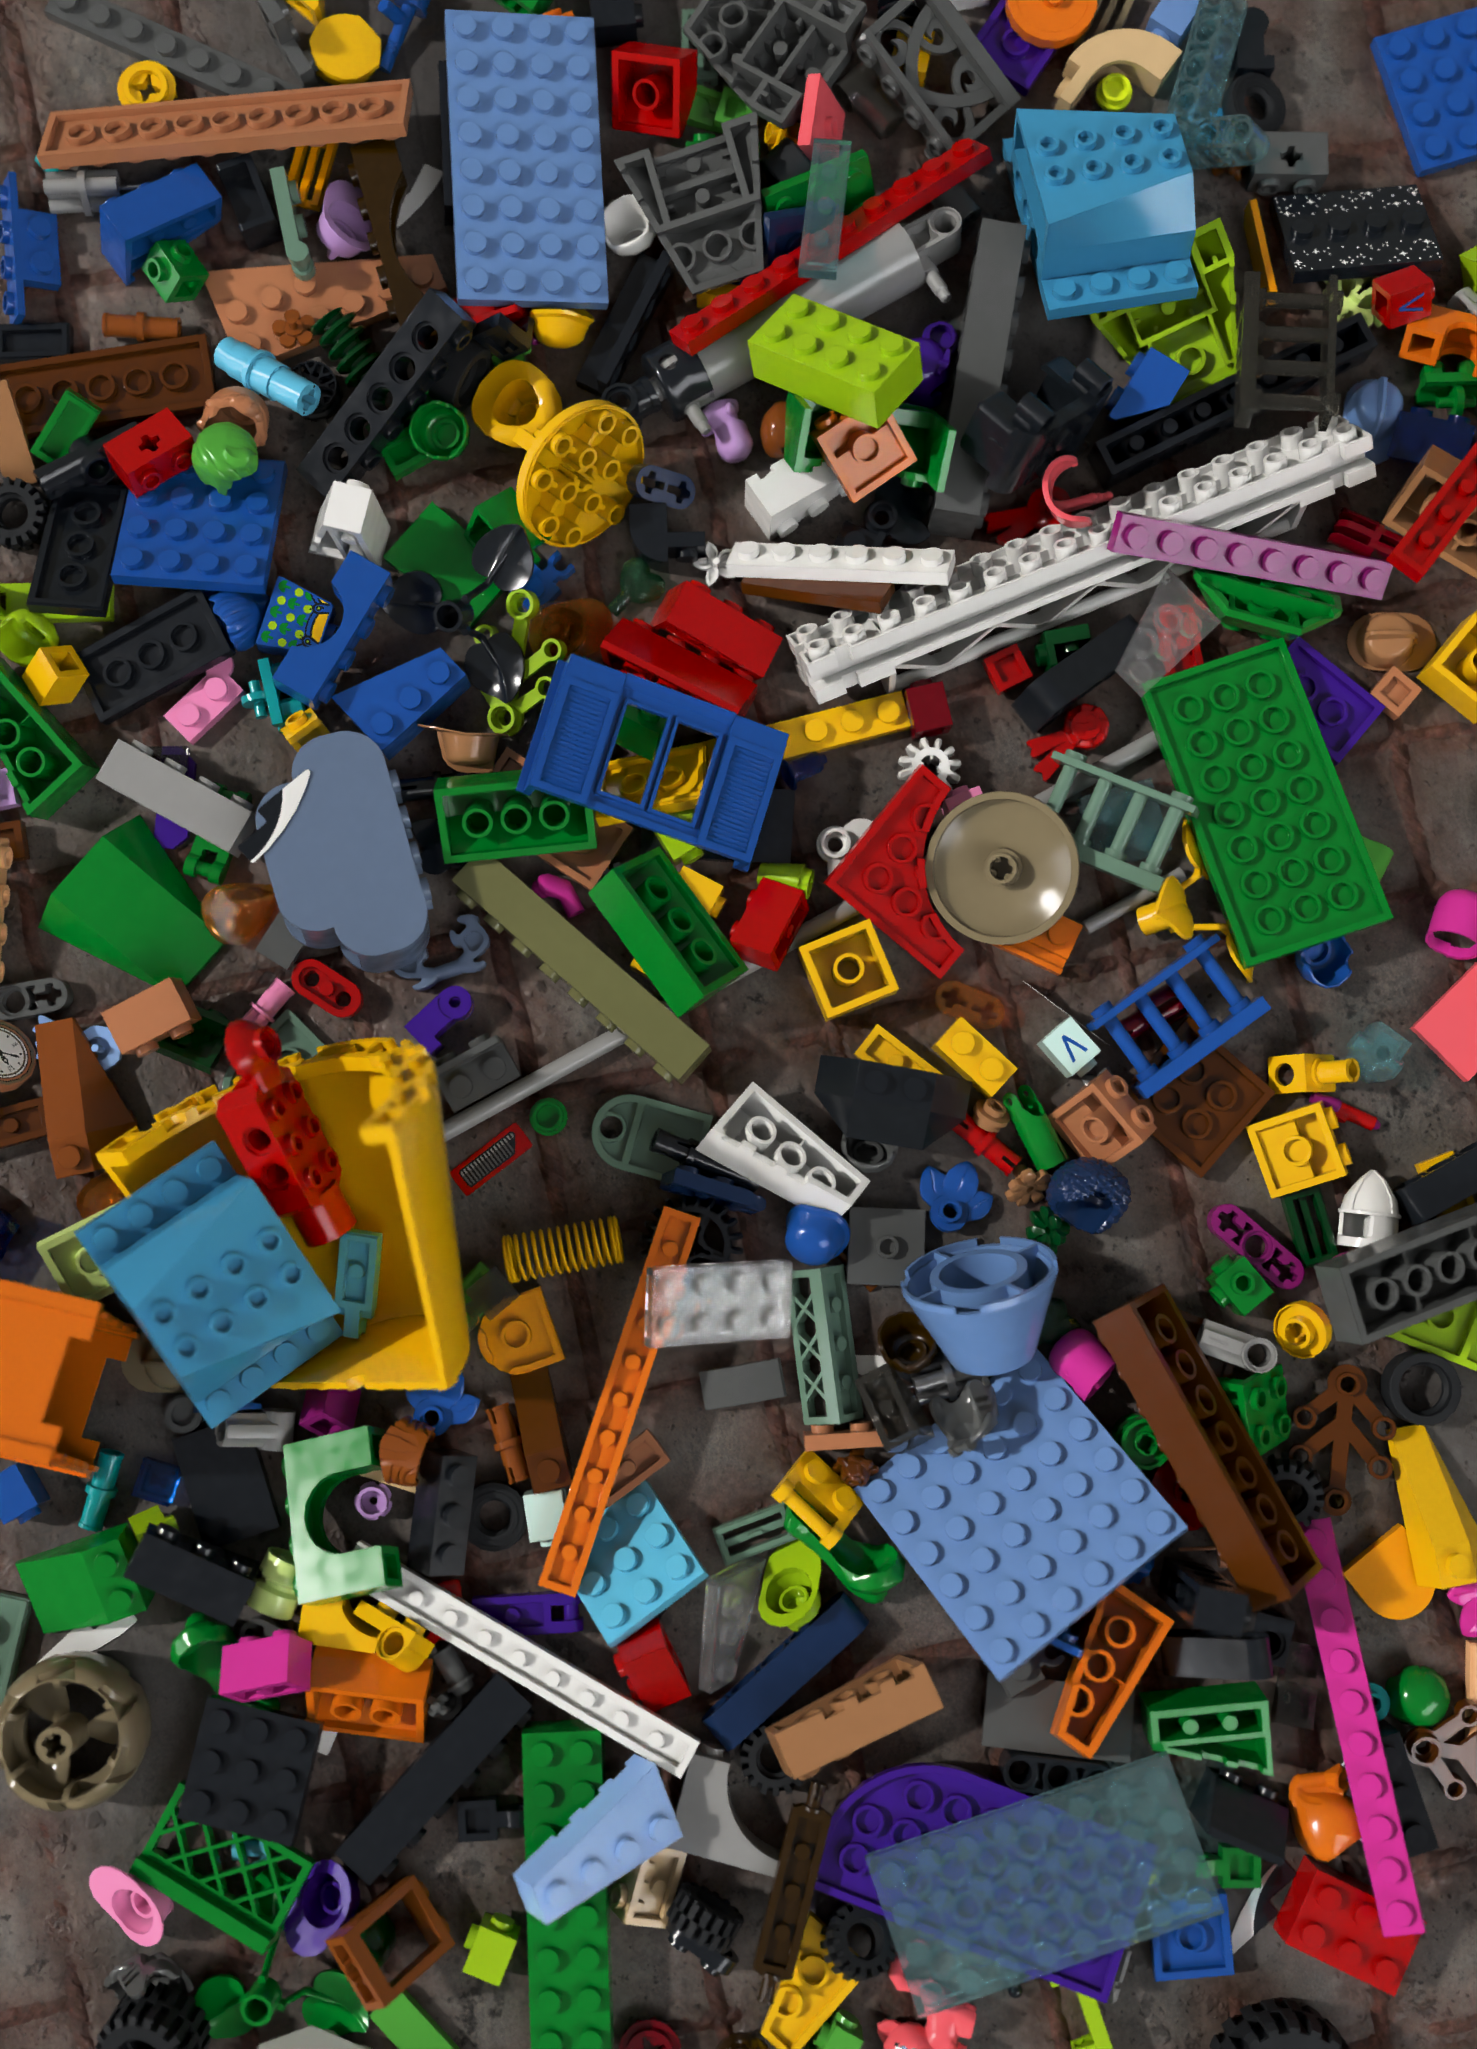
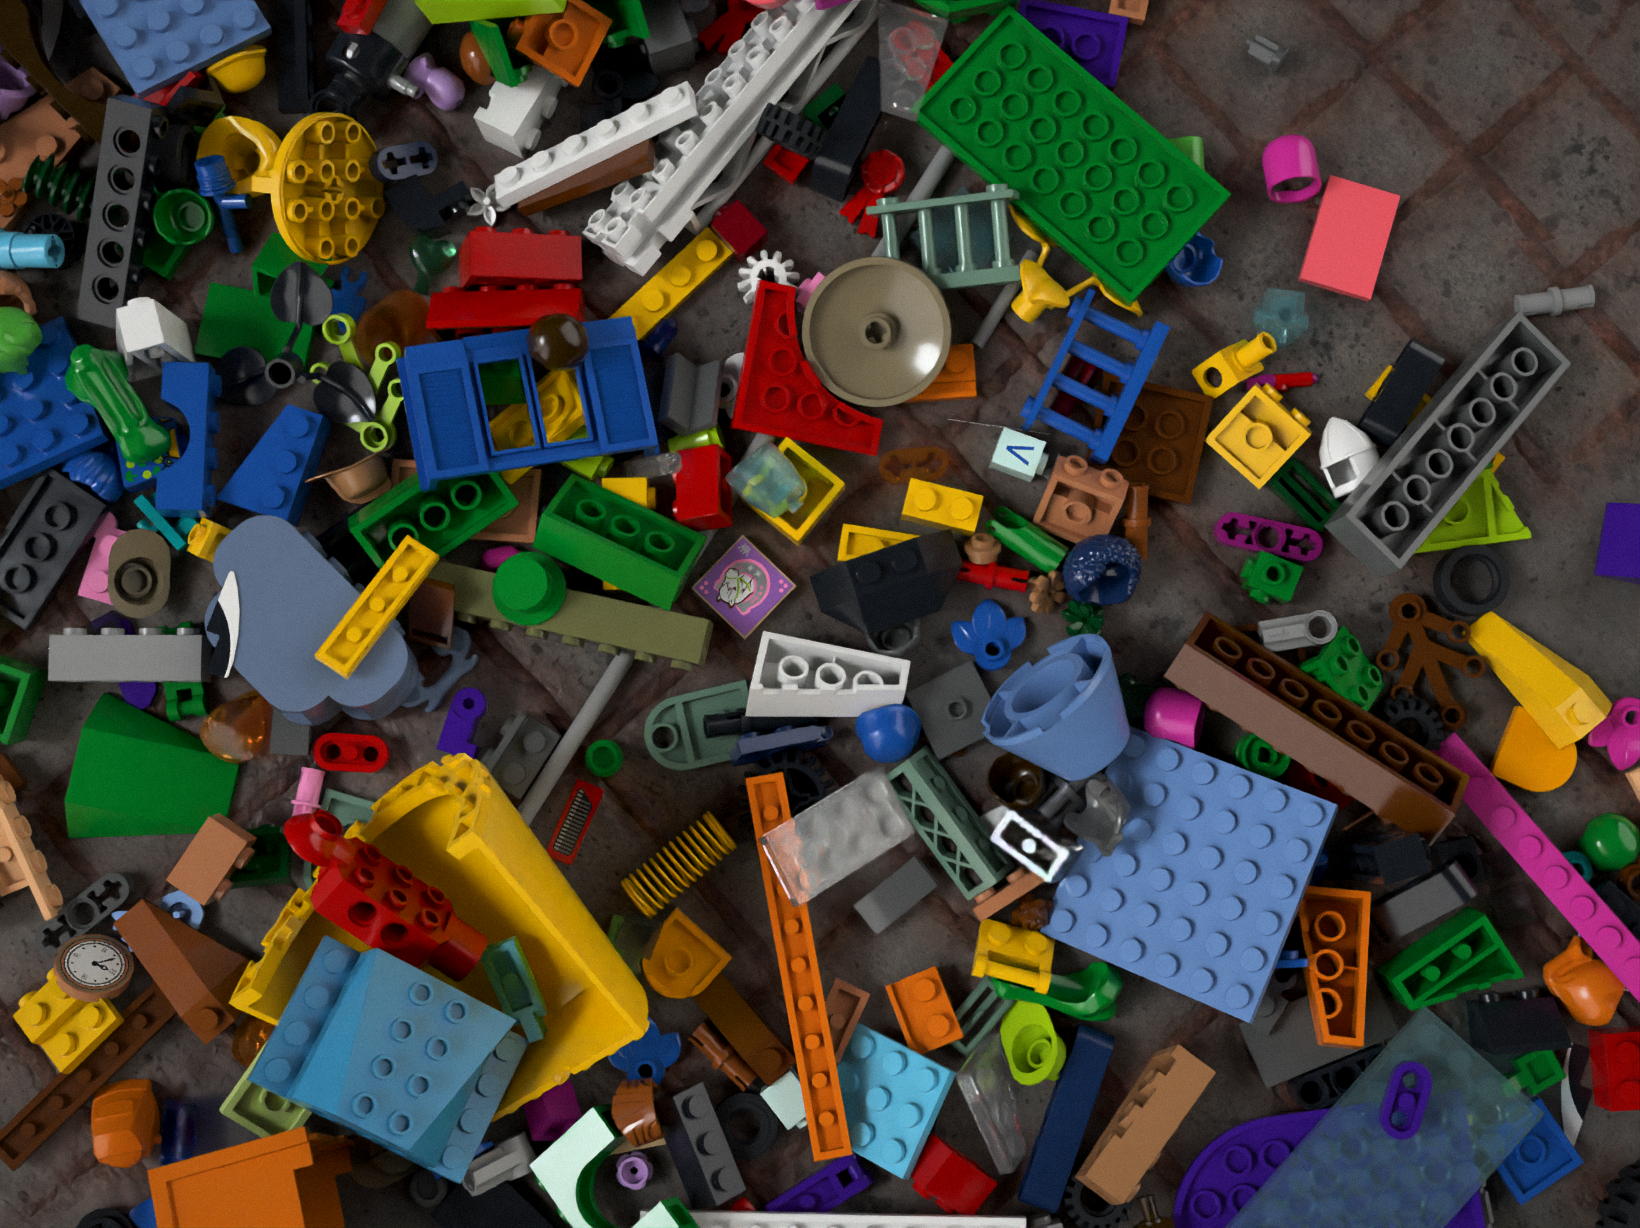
camera: 25 degrees left, 0 degrees up
yellow plate [1273,1300,1332,1359] -> none
none -> green hair [65,344,172,464]
none -> dark tan piece [108,528,171,619]
none -> blue piece [194,155,253,253]
none -> yellow tile [314,534,439,680]
none -> reddish brown piece [408,577,456,650]
none -> green piece [492,552,567,626]
none -> dark brown hair [526,313,589,371]
none -> clear axle [622,452,683,479]
none -> dark grey panel [658,353,724,437]
none -> tile [692,535,796,640]
none -> clear light blue helmet [725,442,807,518]
none -> black tyre [755,103,827,161]
none -> orange plate [885,966,965,1055]
none -> dark orange pin [1122,482,1152,560]
none -> dark purple plate [1378,1060,1433,1140]

